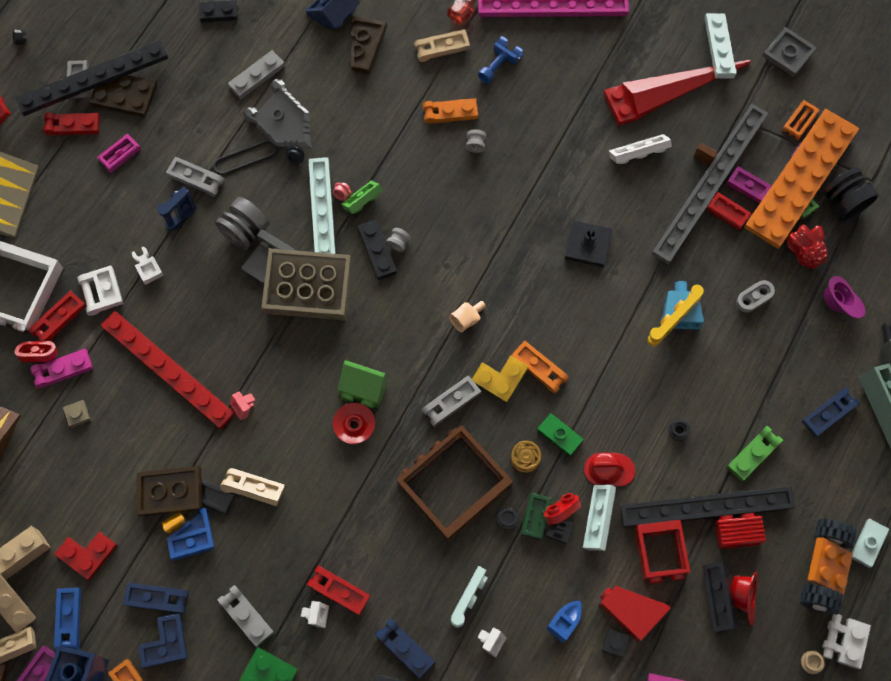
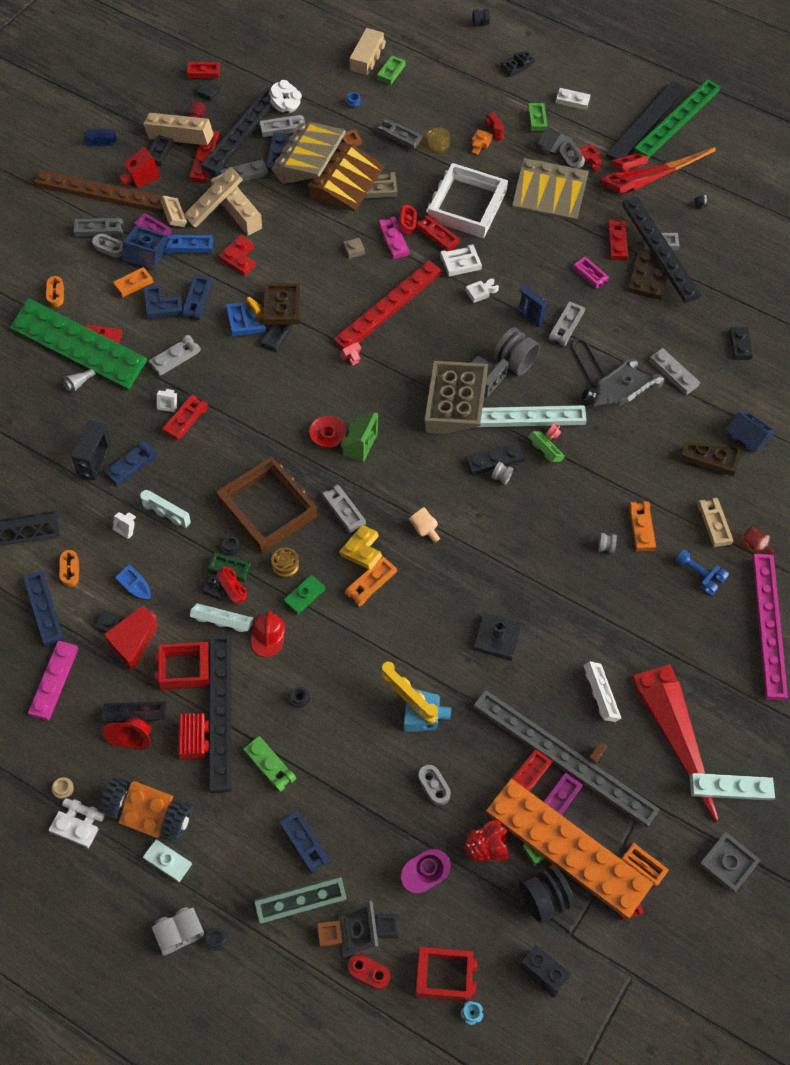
camera: 90 degrees right, 10 degrees down
tan plate [220,468,285,506] -> none

